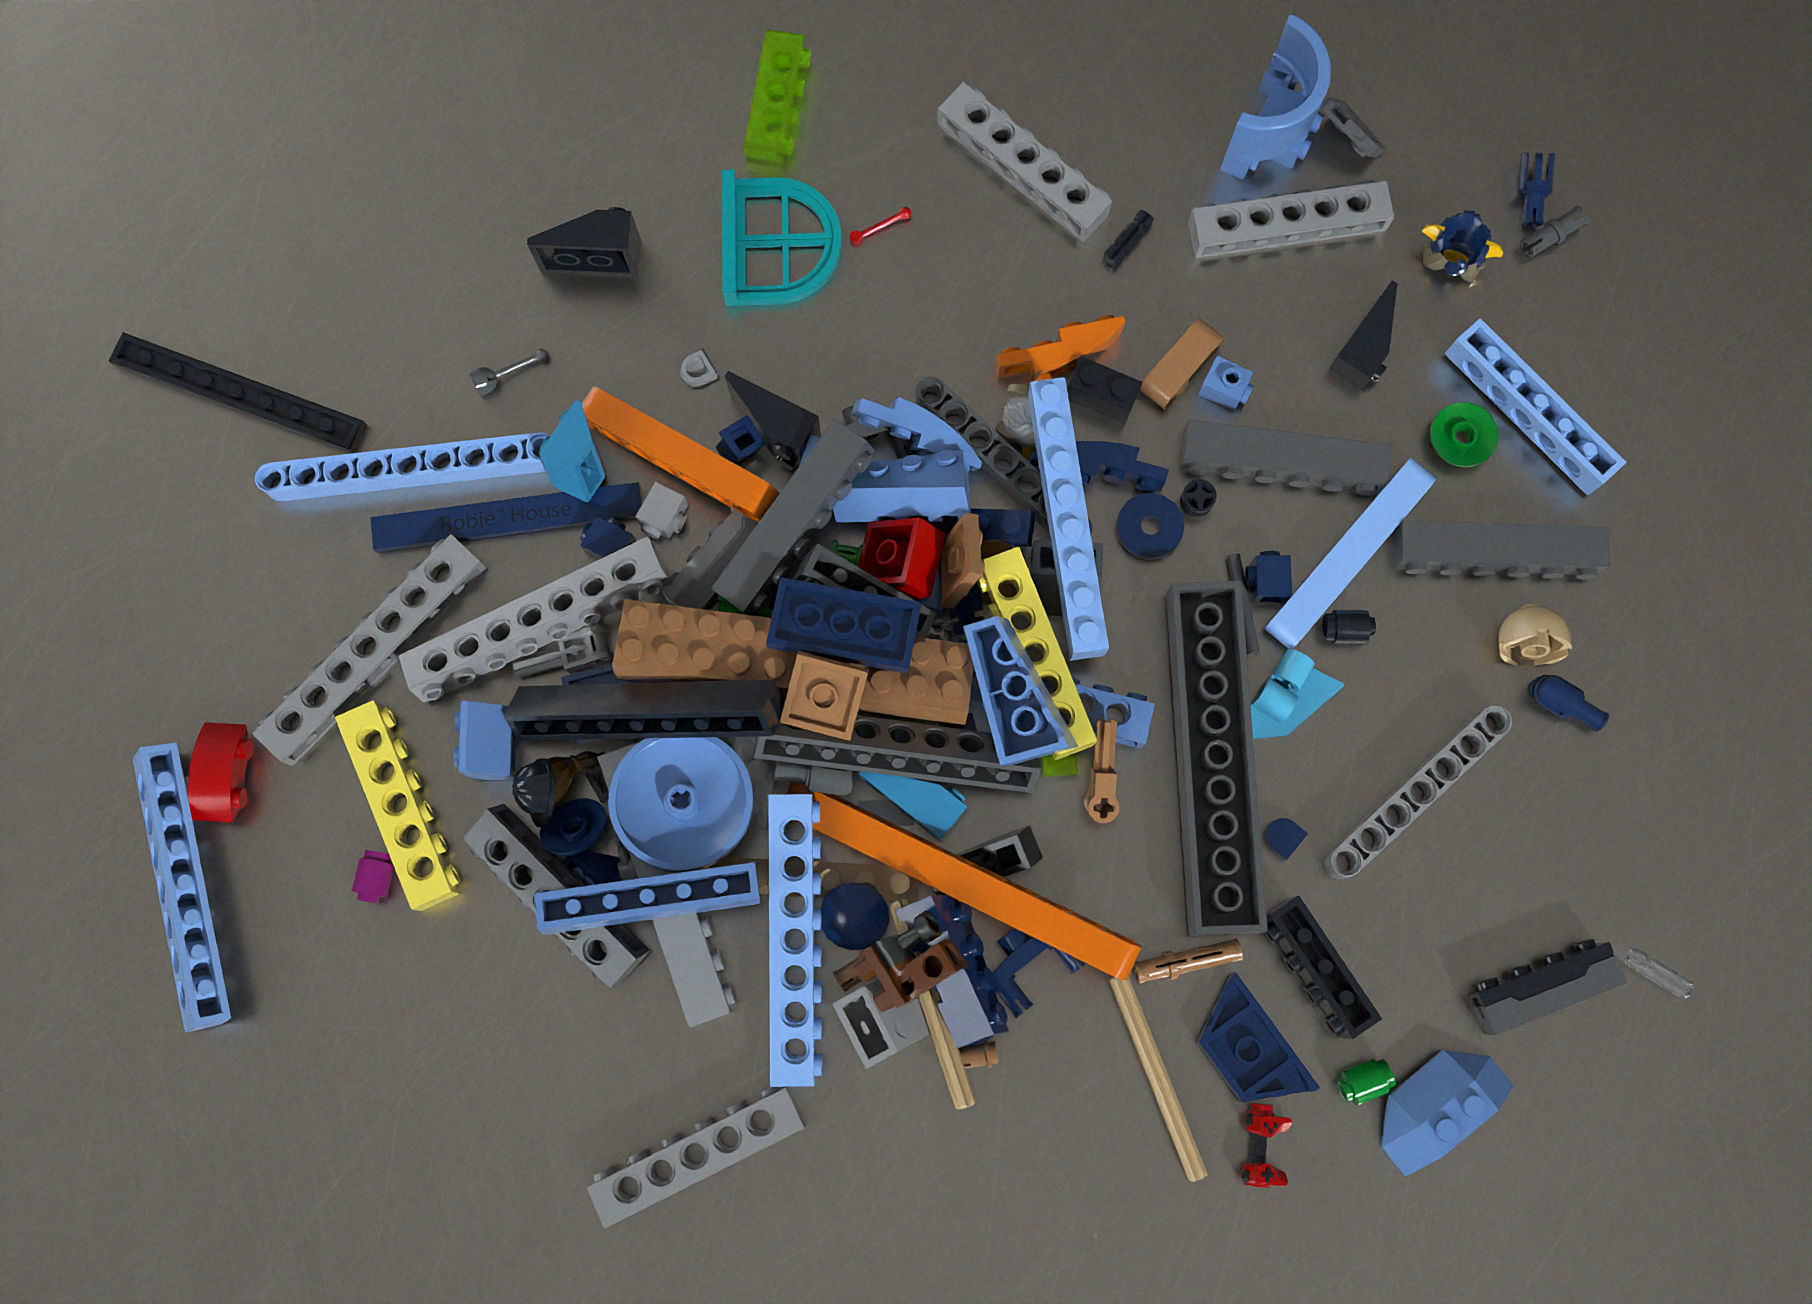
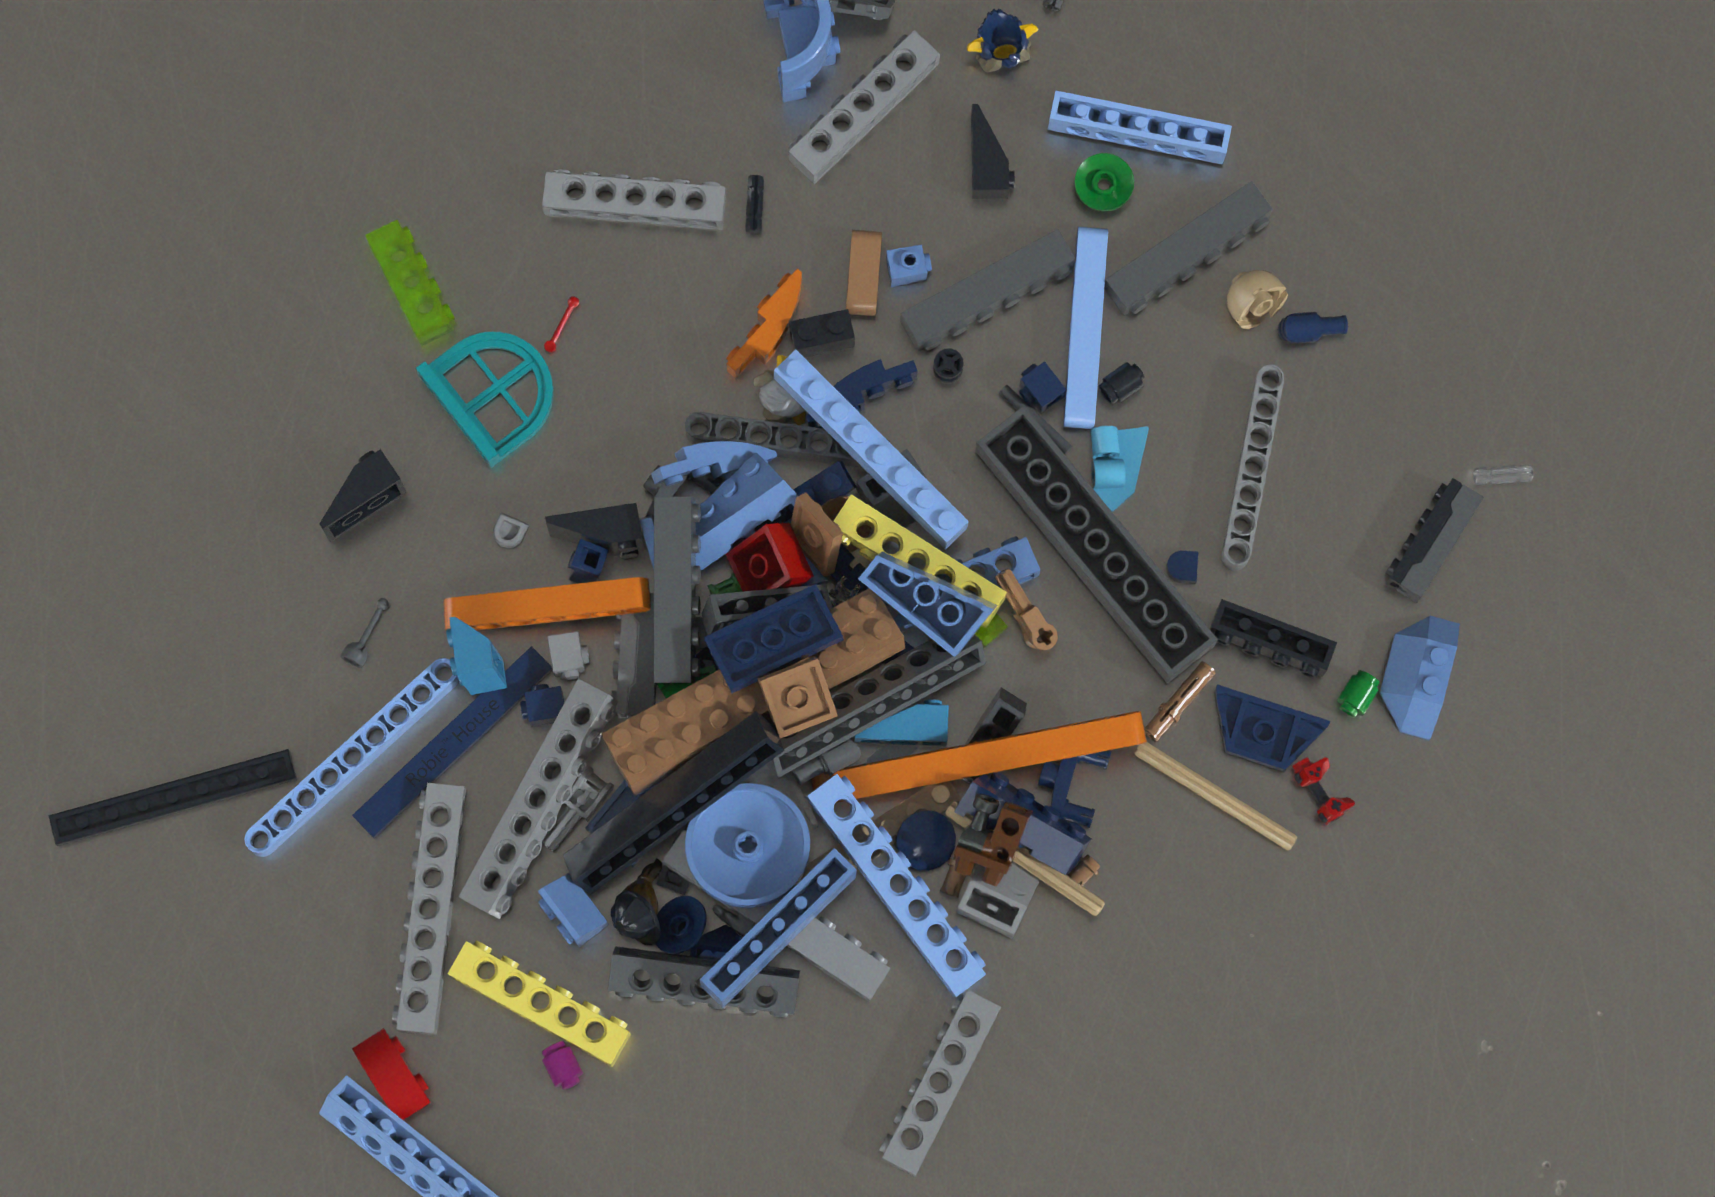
camera: 40 degrees left, 0 degrees up
dark blue tile [1116,493,1184,561] -> none

